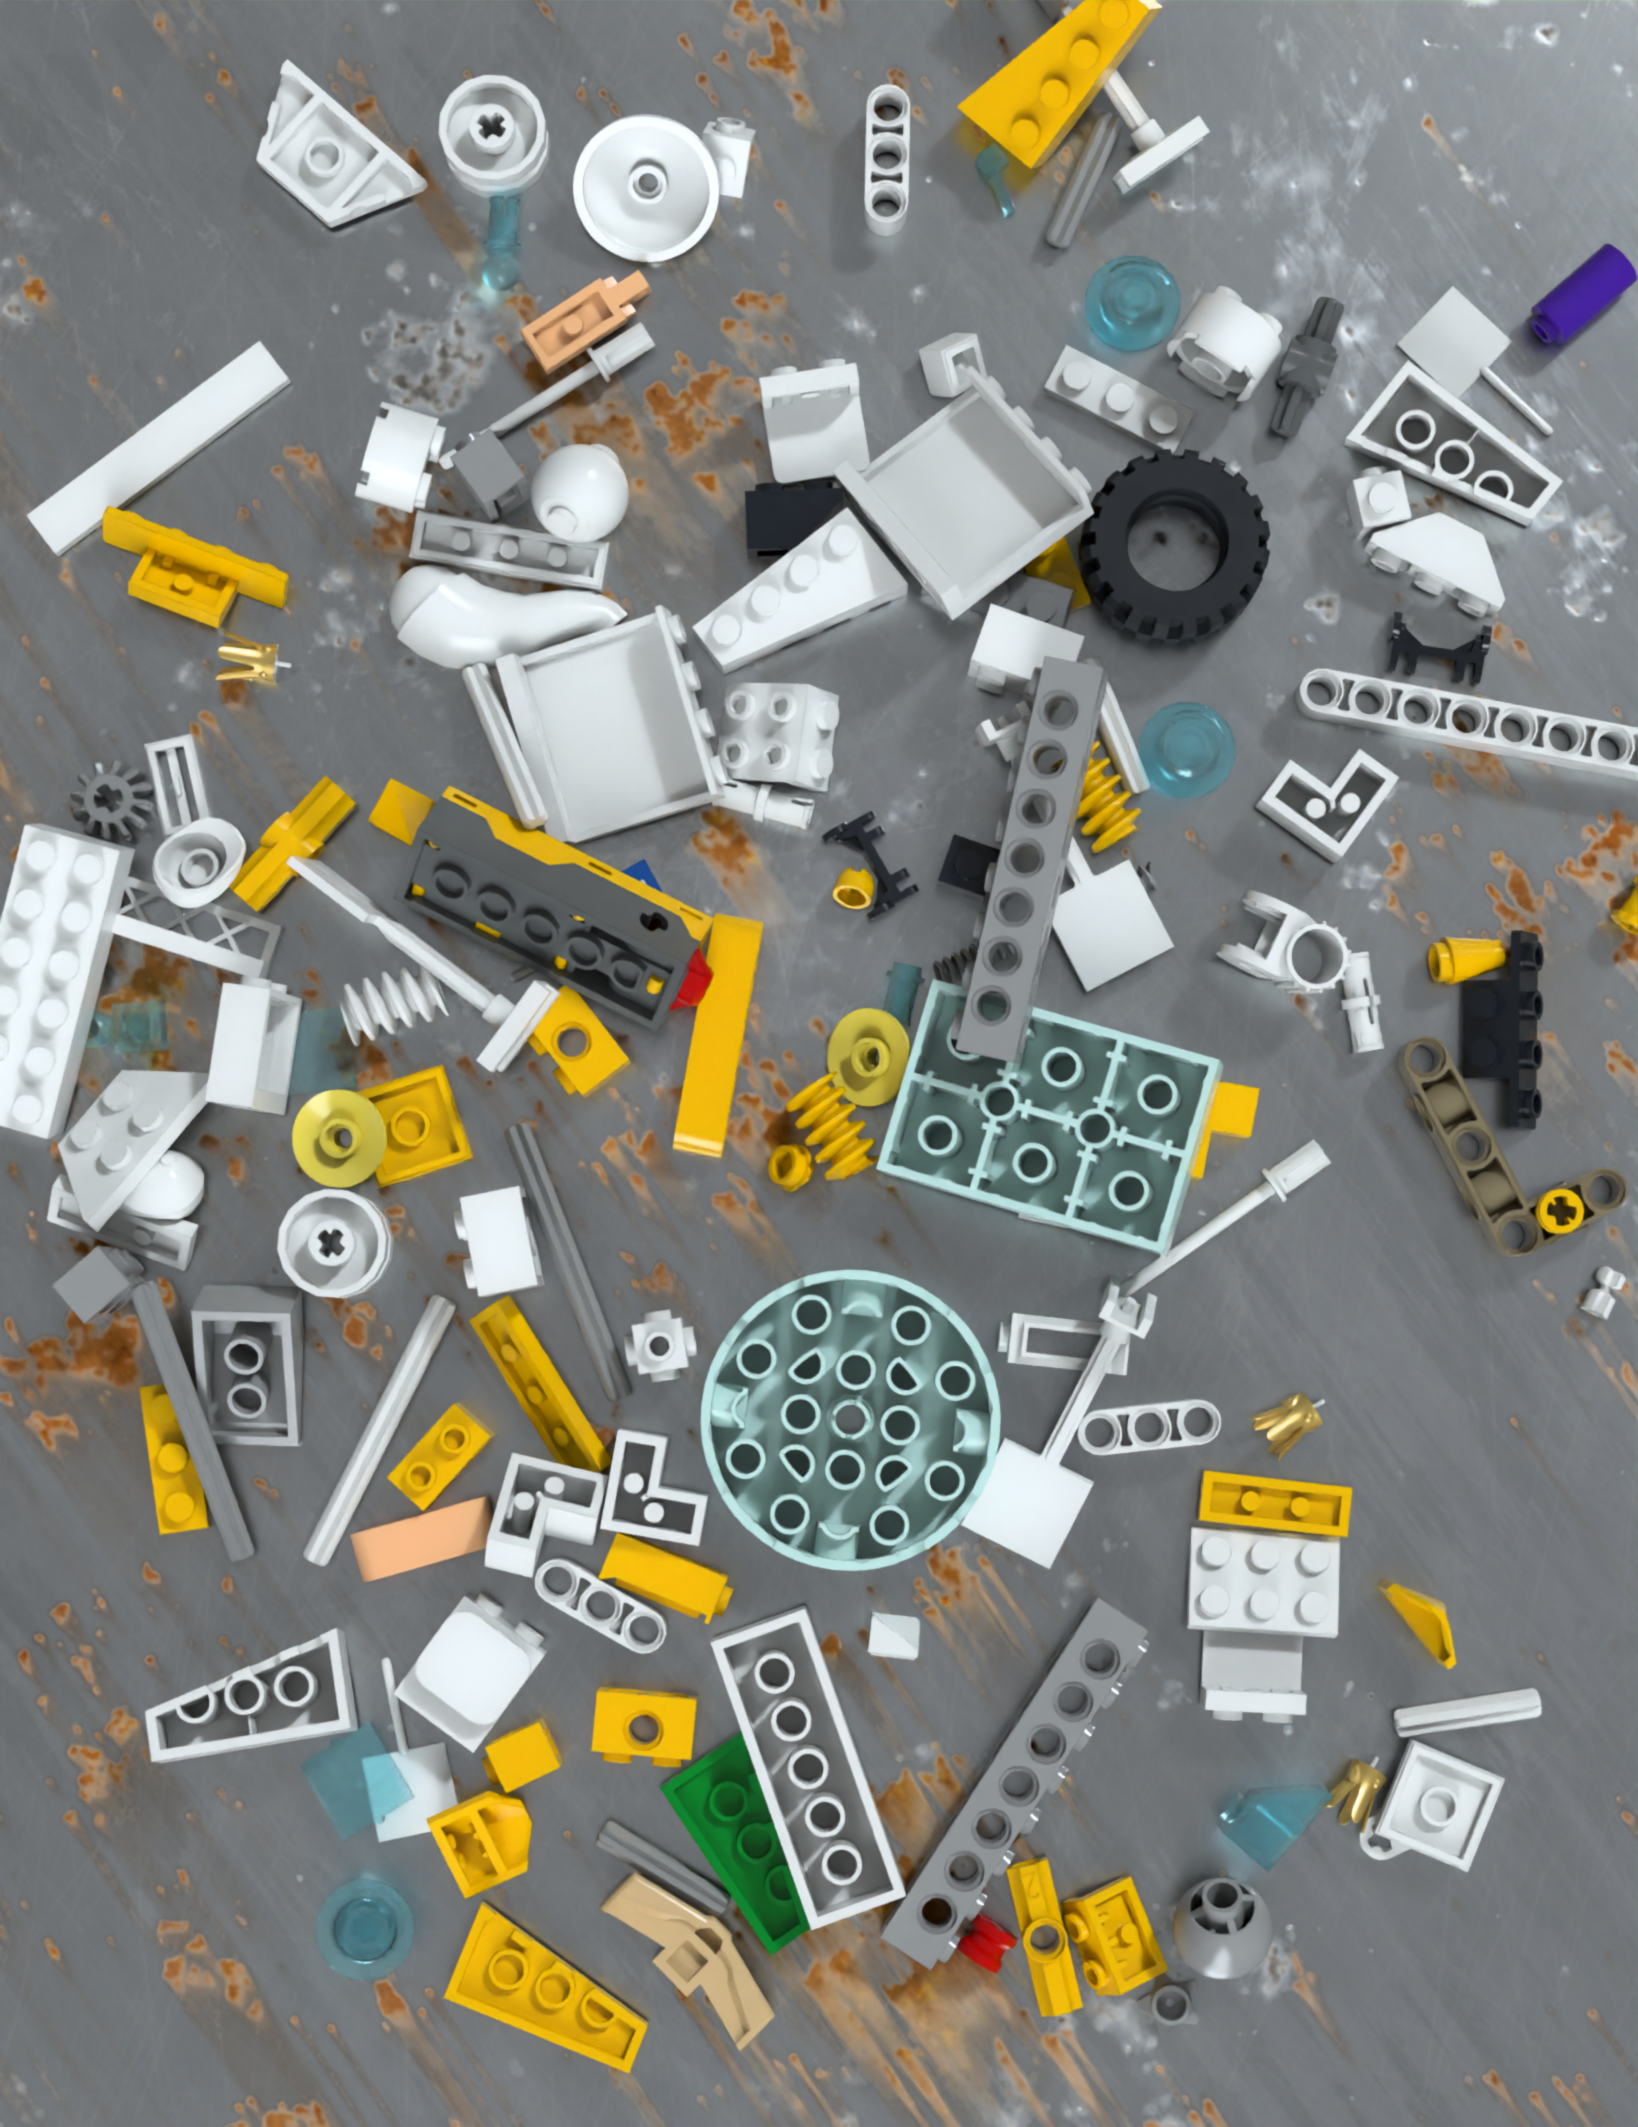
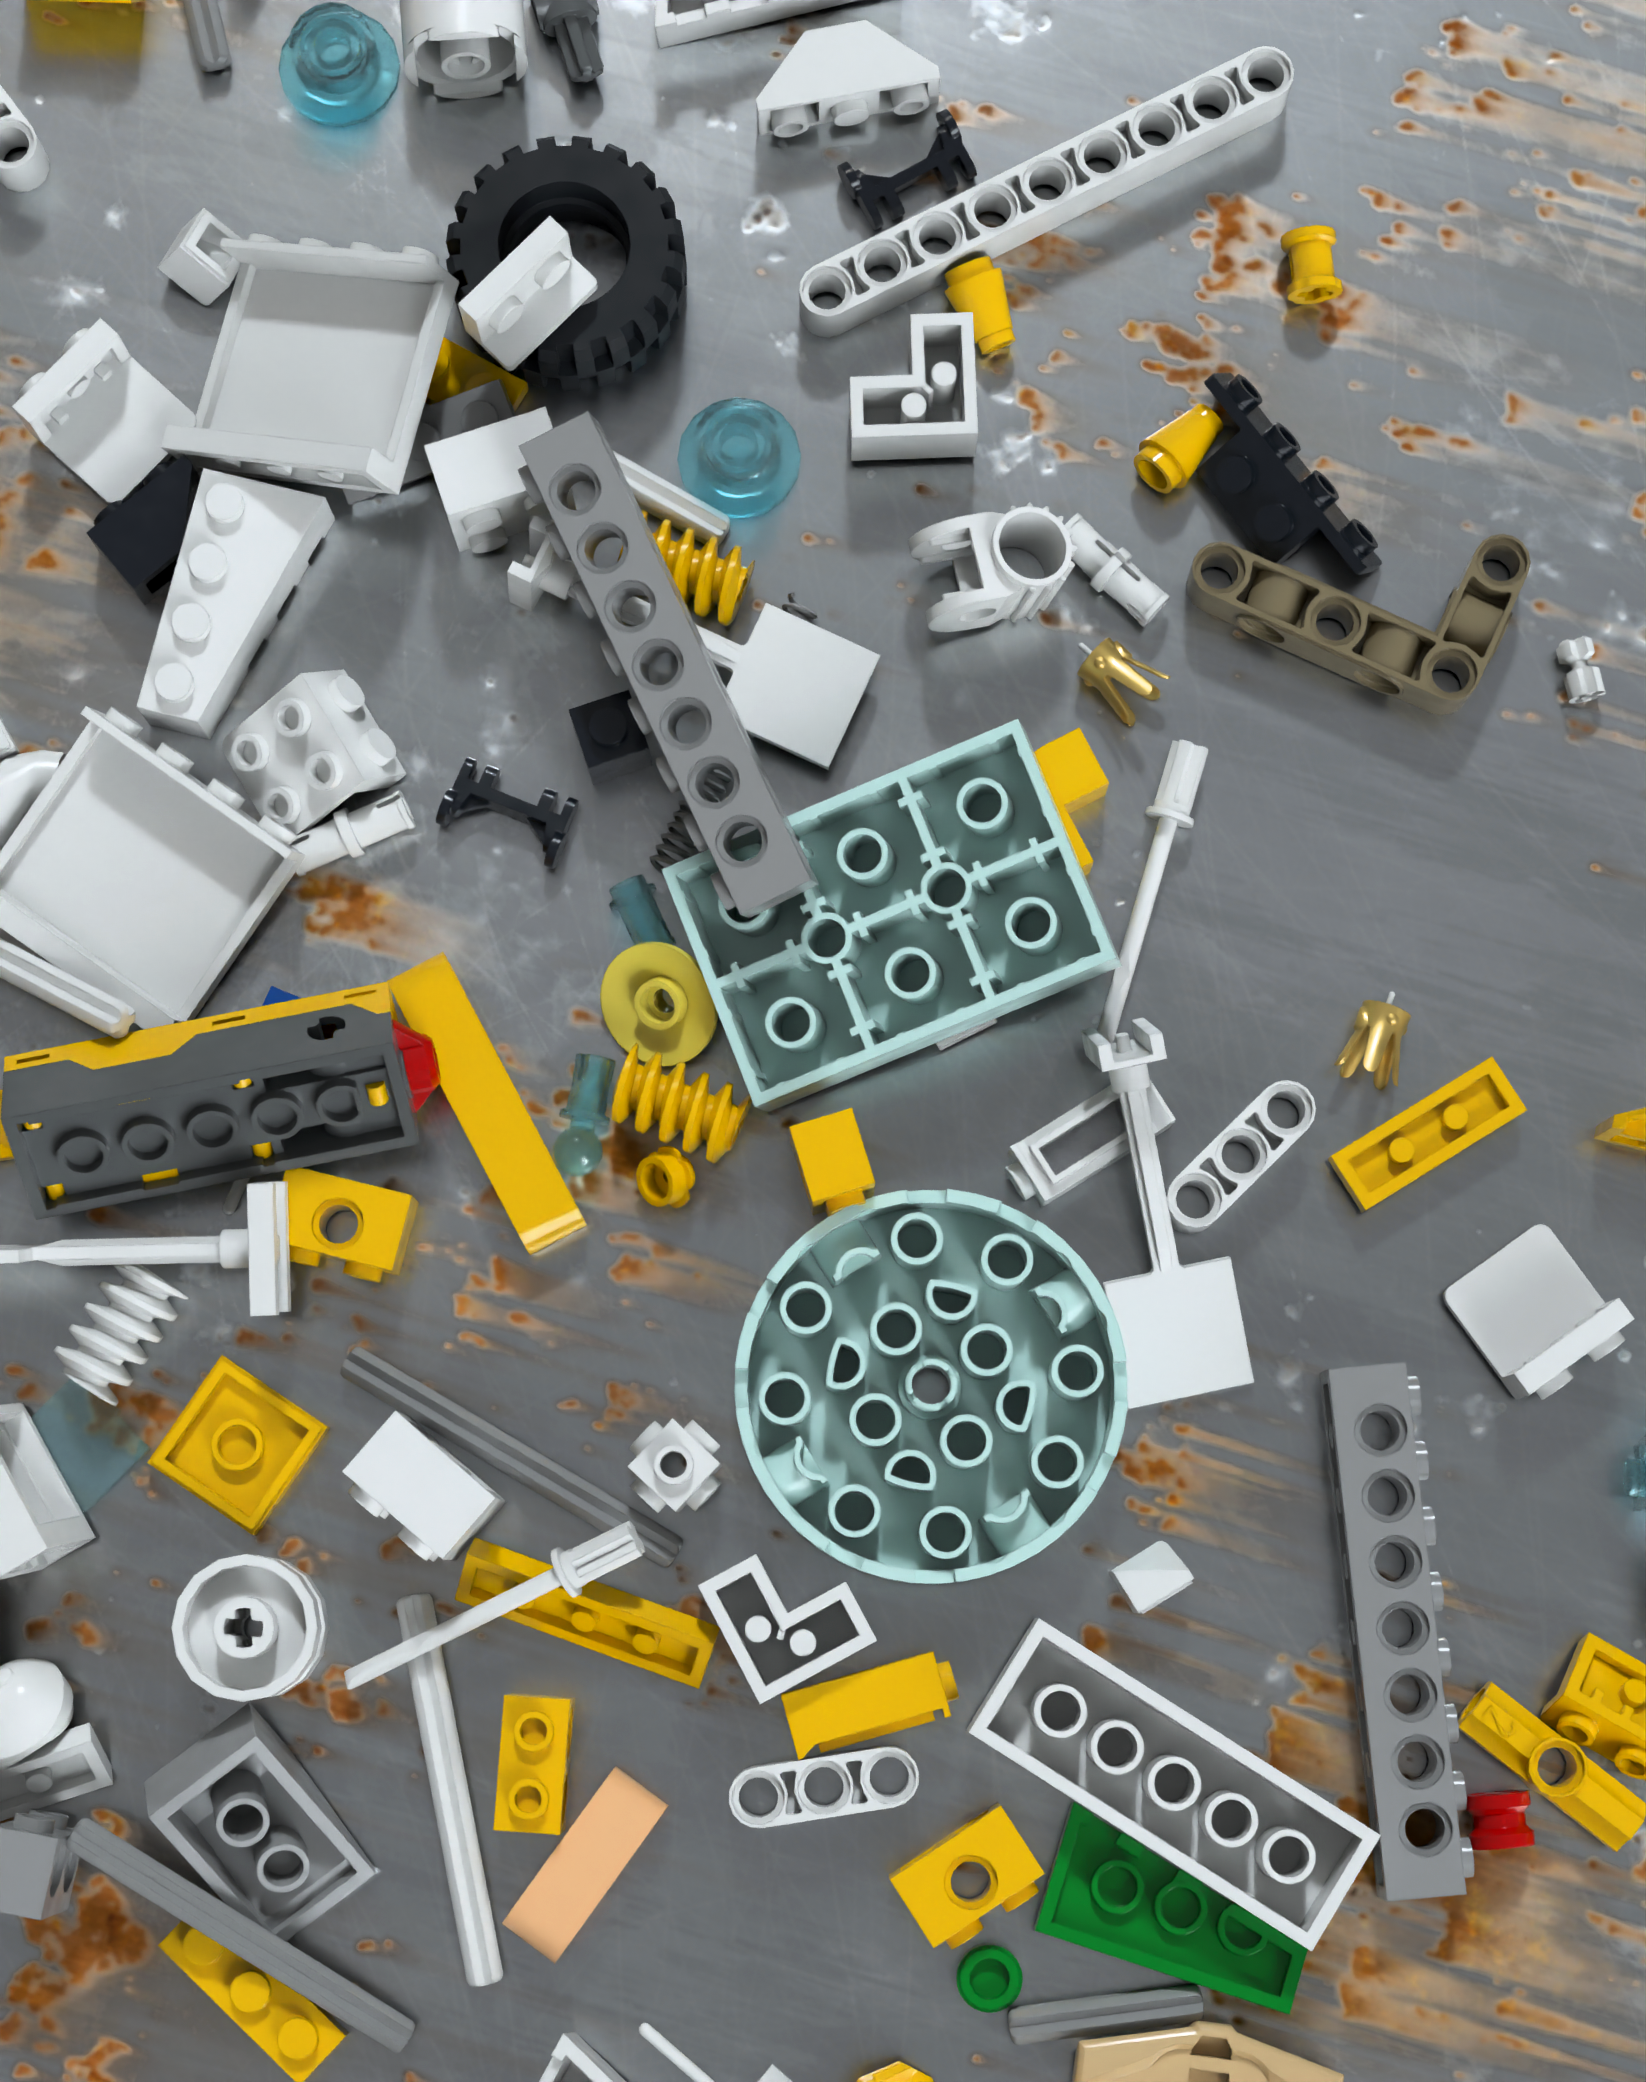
camera: 40 degrees left, 5 degrees down
light yellow dish [292,1089,387,1188] -> none
white brick [393,1592,548,1753] -> none
yellow brick [482,1717,563,1793] -> none
white brick [484,1453,609,1578] -> none
yellow hinge [833,867,874,909] -> none
clear light blue hand [975,143,1016,215] -> none
white plate [1043,345,1196,455] -> none
white plate [1187,1527,1340,1638] -> none
white brick [1345,466,1412,539] -> none
yellow bush [1535,1189,1584,1234] -> none
none -> white piece [344,1521,645,1689]
none -> white bracket [458,216,598,371]
none -> clear light blue pin [553,1053,616,1177]
none -> yellow brick [789,1108,875,1217]
none -> yellow cone [944,256,1016,355]
none -> green tile [956,1943,1023,2013]
none -> pearl gold piece [1077,637,1171,726]

